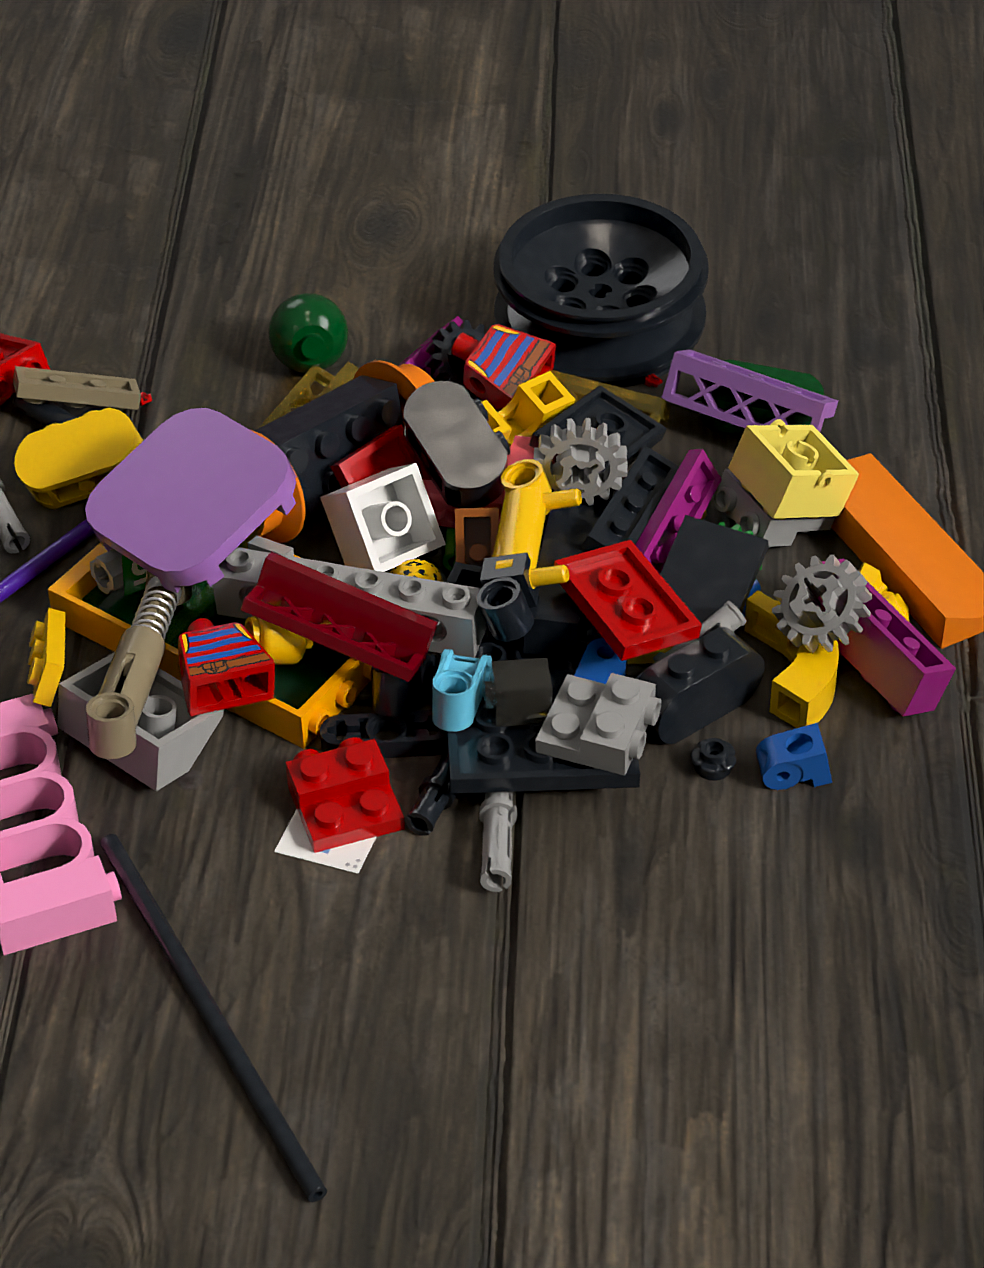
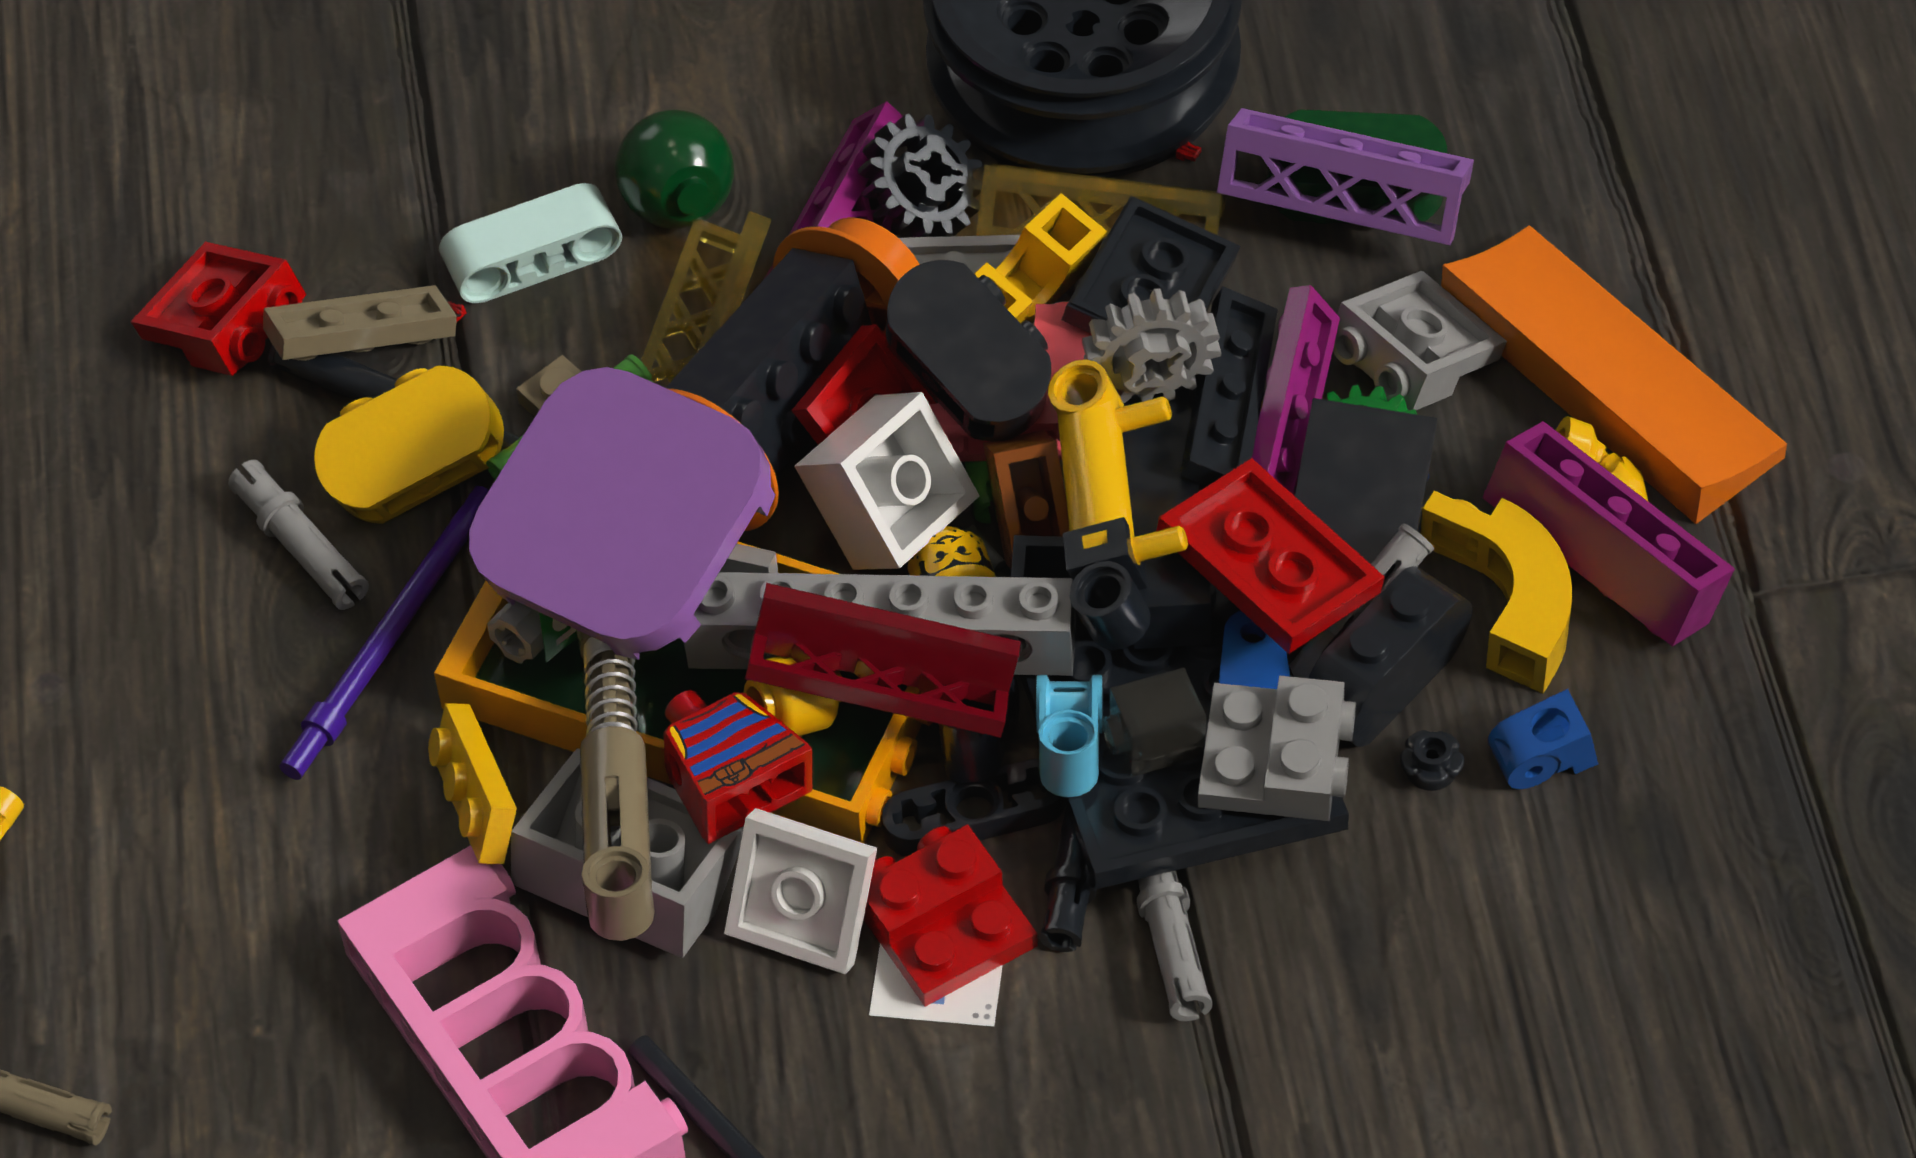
camera: 10 degrees left, 10 degrees up
red torso [451,324,556,412] -> none
light yellow brick [728,419,859,520] -> none
light grey gear [772,555,872,653] -> none
none -> light aqua beam [439,183,622,303]
none -> white tile [724,808,877,974]

